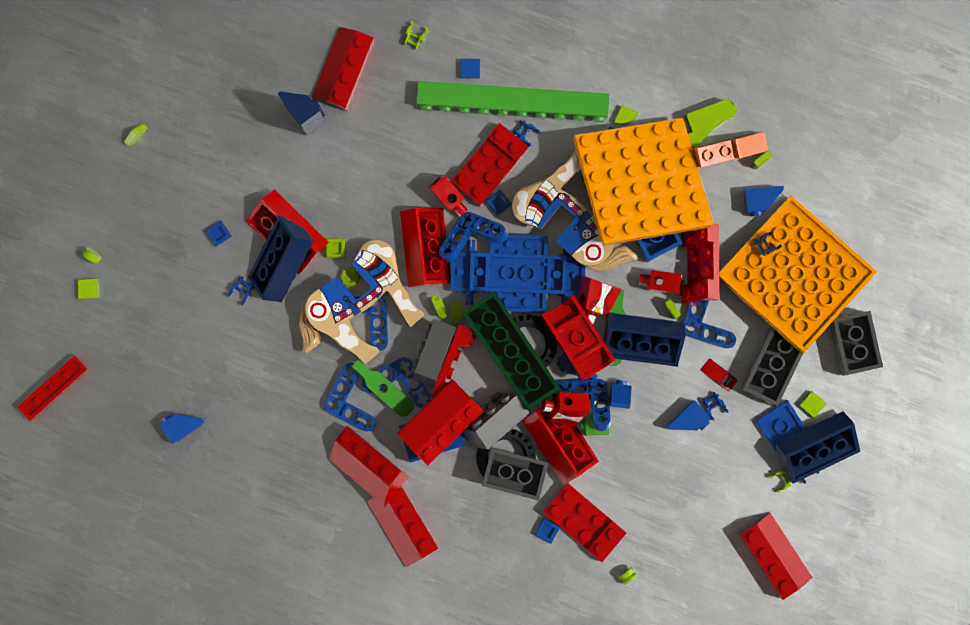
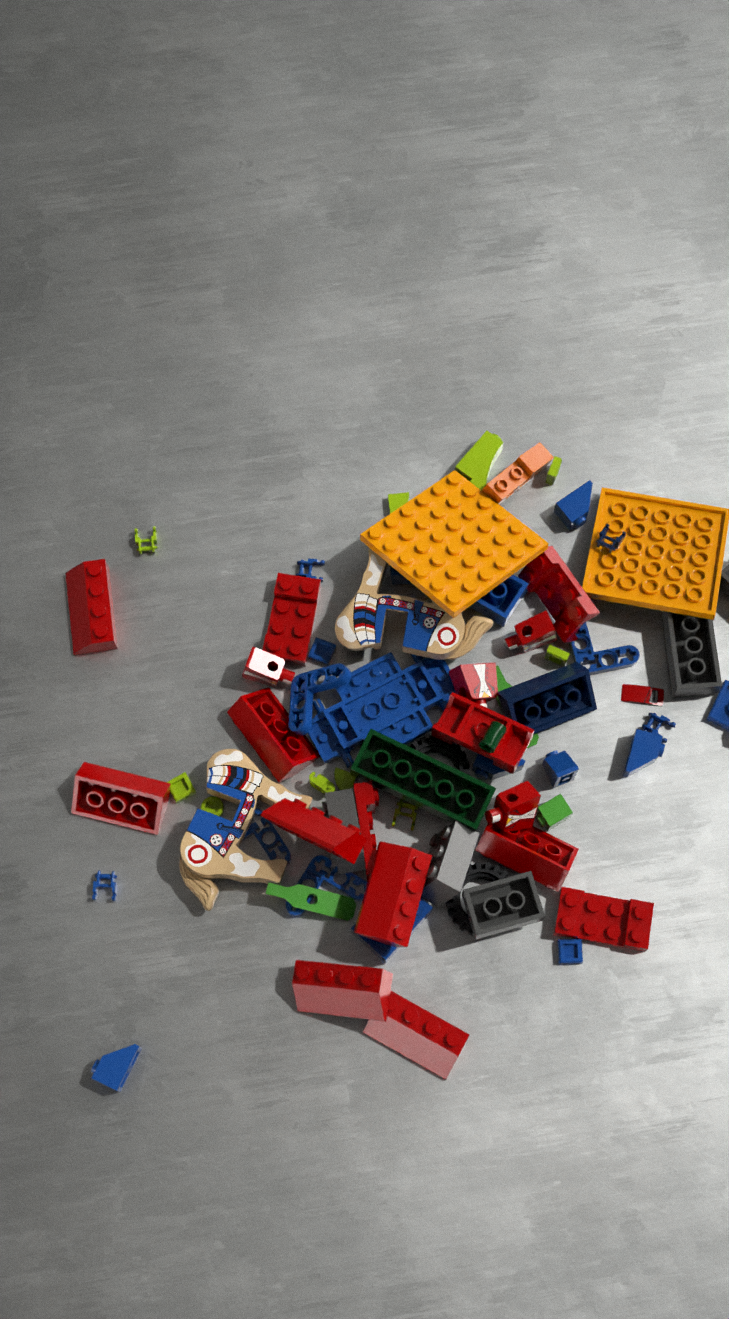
camera: 30 degrees left, 15 degrees down
blue tile [206,220,232,247] -> none
dark blue slope [248,215,313,302] -> none
dark blue slope [278,91,326,136] -> none
blue beam [325,362,377,432] -> none
bright green brick [417,81,609,122] -> none
blue tile [461,59,480,79] -> none
blue beam [552,379,611,431] -> none
lime bush [618,567,637,585] -> none
none -> red slope [260,798,367,864]
none -> lime piece [392,799,418,831]
none -> dark green piece [479,721,507,753]

